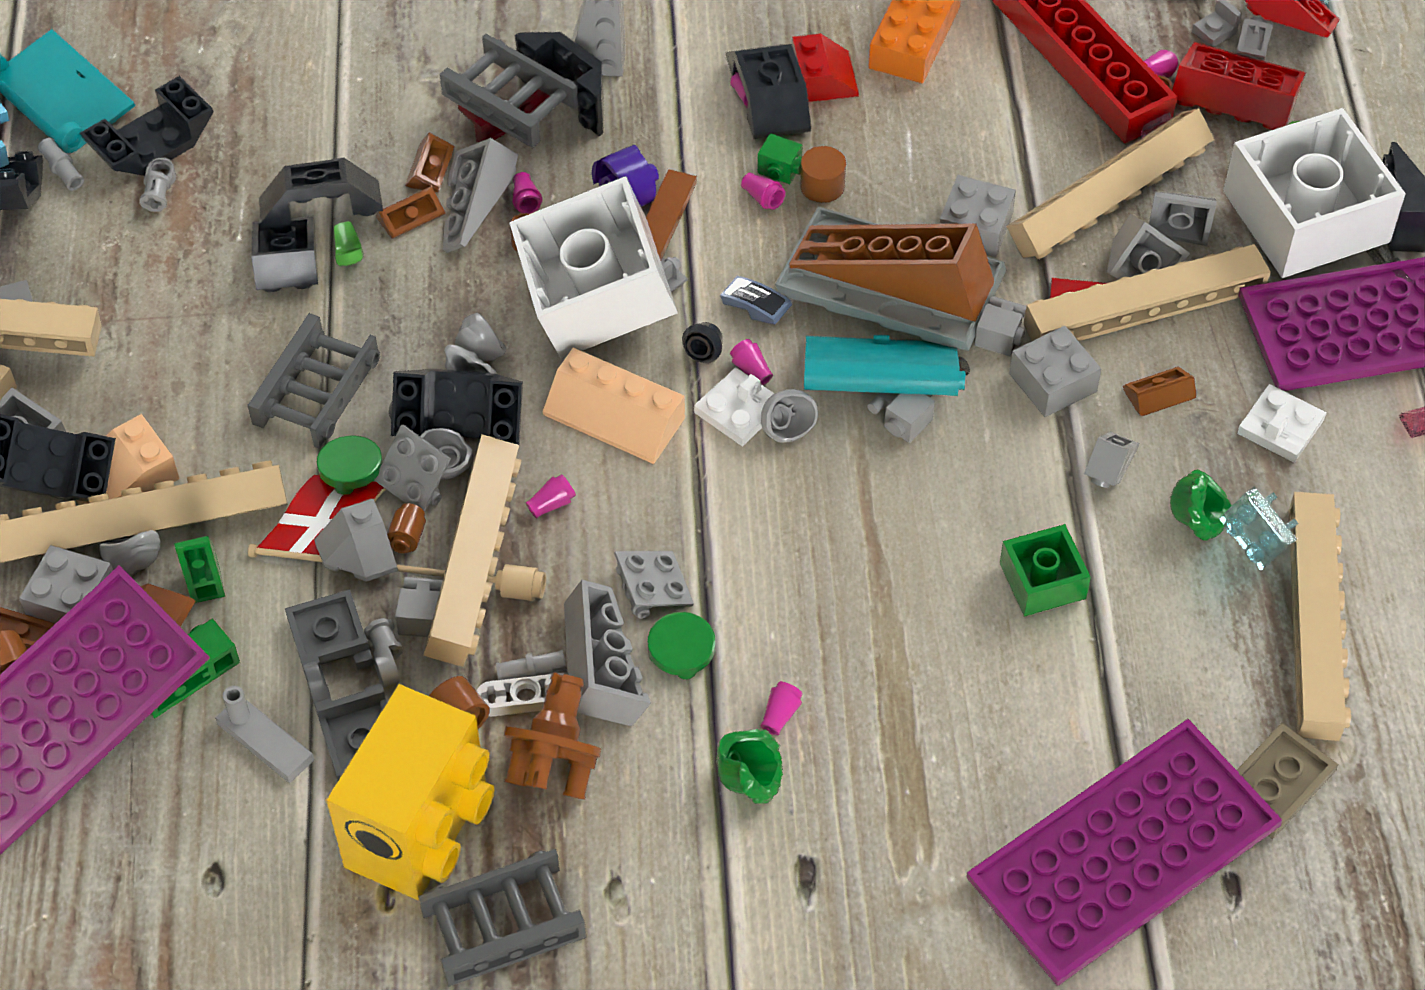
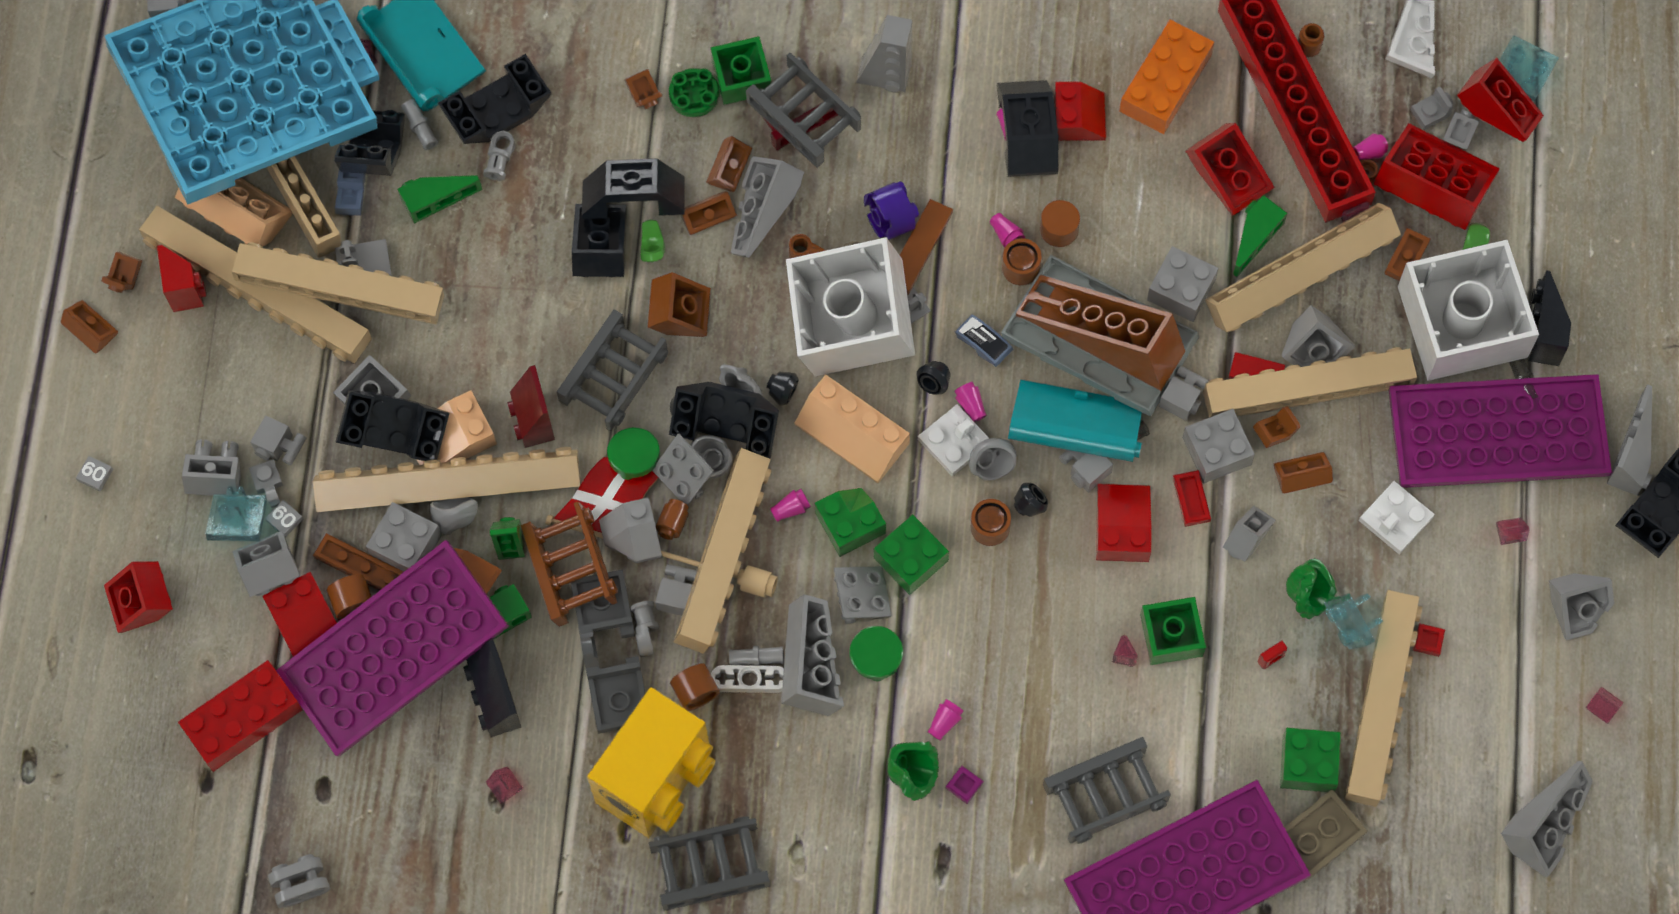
camera: 10 degrees right, 15 degrees up
light grey piece [215,686,314,784] -> none
light grey hair [455,312,506,362] -> none
dark orange piece [504,672,602,800] -> none
dark pink cone [513,172,542,214] -> none
black slope [515,32,604,136] -> none
green brick [757,133,803,185] -> none
light grey slope [1149,192,1217,246] -> none
none -> green slope [397,175,482,224]
none -> black slope [463,639,522,737]
none -> clear pink slope [486,767,523,804]
none -> dark red slope [507,365,555,448]
none -> dark orange fence [520,501,618,627]
none -> dark orange bracket [624,69,662,109]
none -> dark orange slope [648,272,711,337]
none -> green tile [669,68,719,117]
none -> green slope [710,36,772,105]
none -> black cone [766,372,799,406]
none -> green slope [814,488,886,557]
none -> green brick [874,514,949,595]
none -> magenta tile [945,765,983,804]
none -> dark orange piece [970,499,1011,546]
none -> dark orange piece [1002,238,1042,286]
none -> black cone [1014,483,1048,517]
none -> dark grey fence [1043,737,1171,844]
none -> red slope [1096,484,1152,562]
none -> clear pink slope [1112,635,1138,667]
none -> red tile [1173,470,1211,527]
none -> red slope [1185,123,1275,215]
none -> green slope [1233,195,1287,277]
none -> dark orange bracket [1253,406,1301,448]
none -> red tile [1257,640,1288,669]
none -> green brick [1280,727,1341,792]
none -> dark orange plate [1384,228,1430,281]
none -> red tile [1413,623,1445,657]

